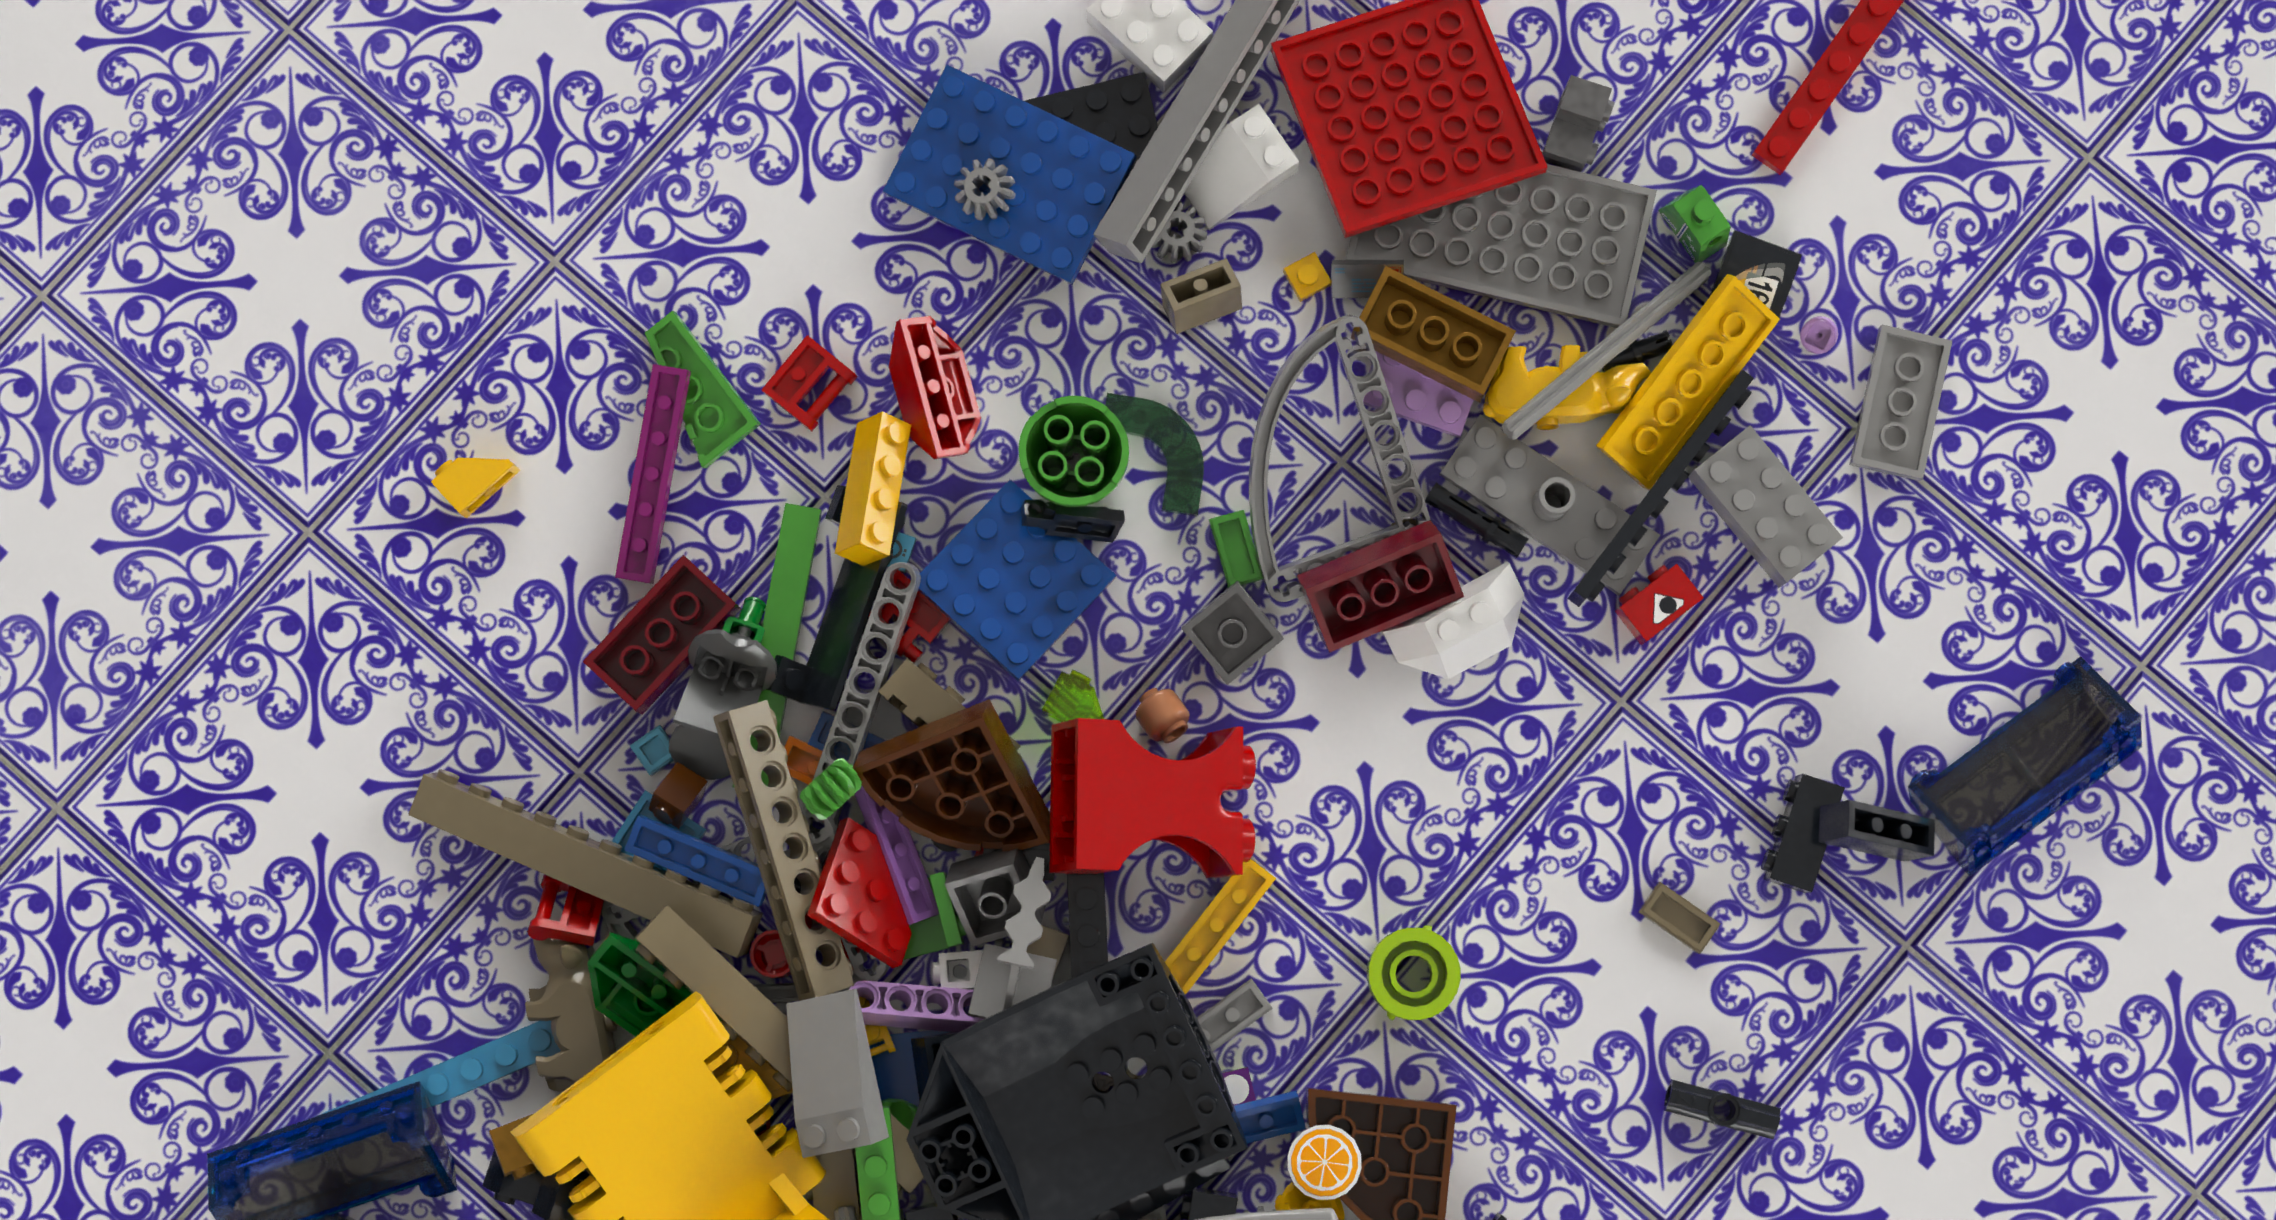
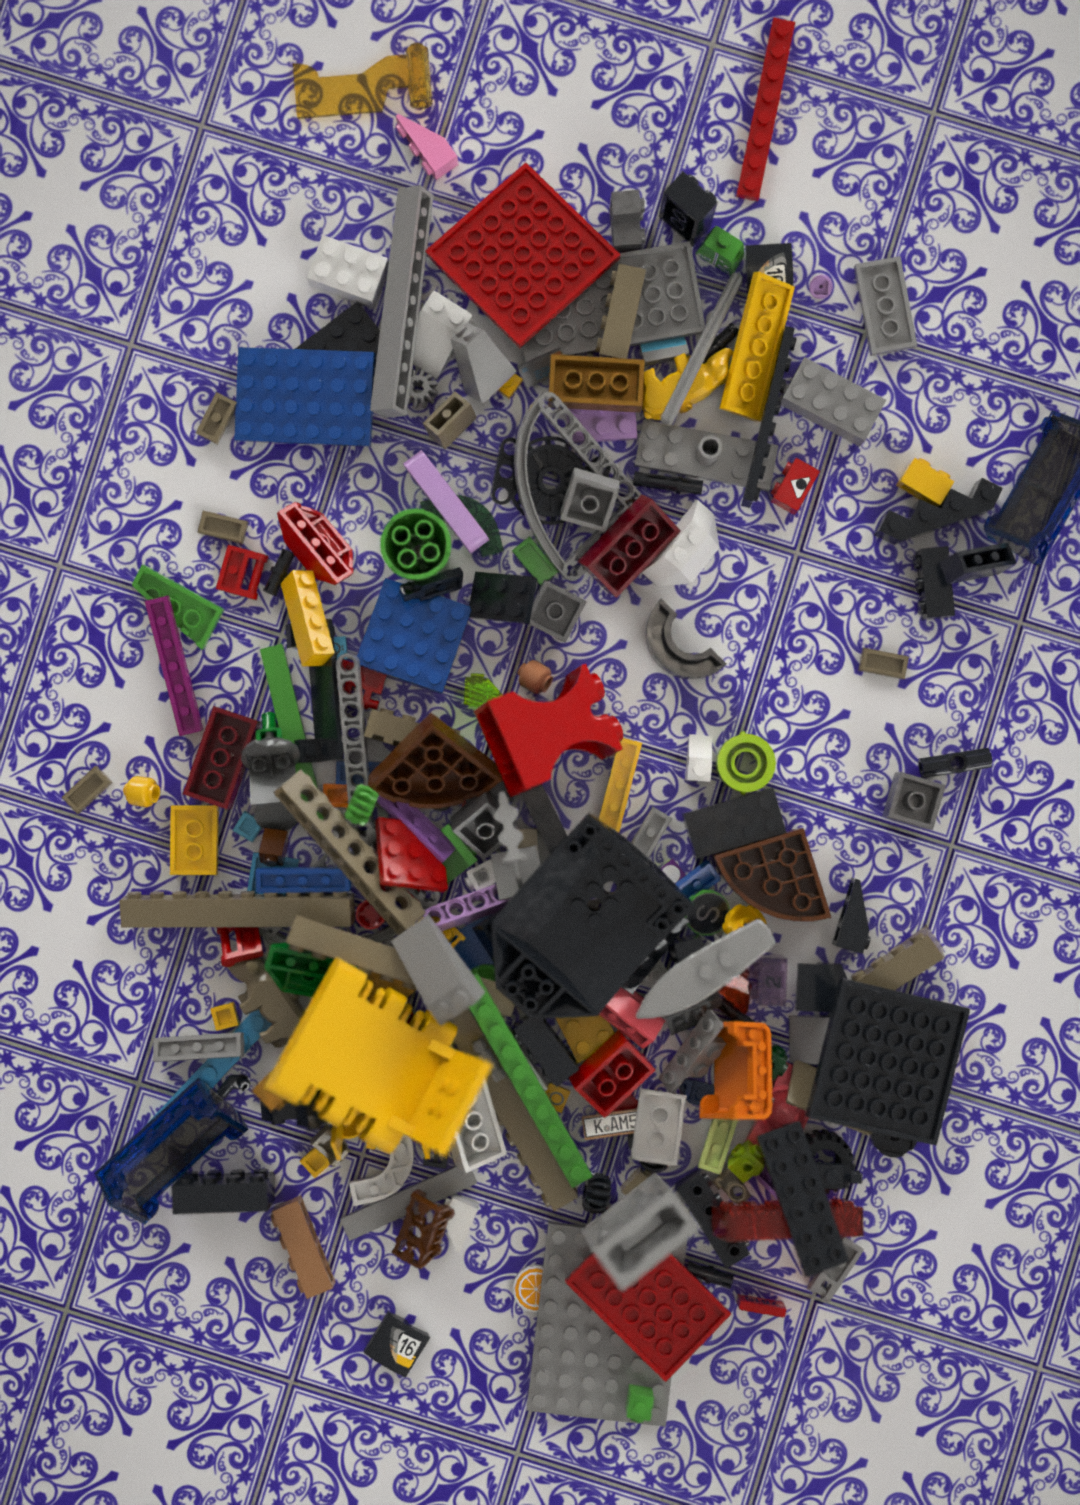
camera: 25 degrees left, 5 degrees up
yellow slope [431,457,520,518] -> none
light grey gear [954,158,1016,221] -> none
light orange tile [1287,1125,1362,1200] -> none
none -> dark tan tile [62,766,113,814]
none -> yellow head [123,776,160,808]
none -> light grey plate [153,1032,244,1062]
none -> yellow plate [170,805,219,875]
none -> dark tan plate [196,392,237,445]
none -> dark tan tile [197,510,249,544]
none -> yellow plate [210,1002,240,1031]
none -> black arm [216,1074,251,1098]
none -> black pin [263,549,295,596]
none -> lavender beam [403,450,489,554]
none -> light grey slope [451,323,517,404]
none -> black plate [469,572,537,624]
none -> black piece [490,436,611,525]
none -> light grey brick [560,468,620,532]
none -> dark tan brick [595,264,646,359]
none -> light grey slope [639,337,690,366]
none -> black brick [646,599,727,680]
none -> black brick [659,171,718,247]
none -> black brick [682,788,787,859]
none -> white arch [685,734,713,782]
none -> black tile [686,889,730,935]
none -> black brick [874,478,1003,545]
none -> flat silver brick [882,772,946,830]
none -> yellow brick [896,458,955,507]

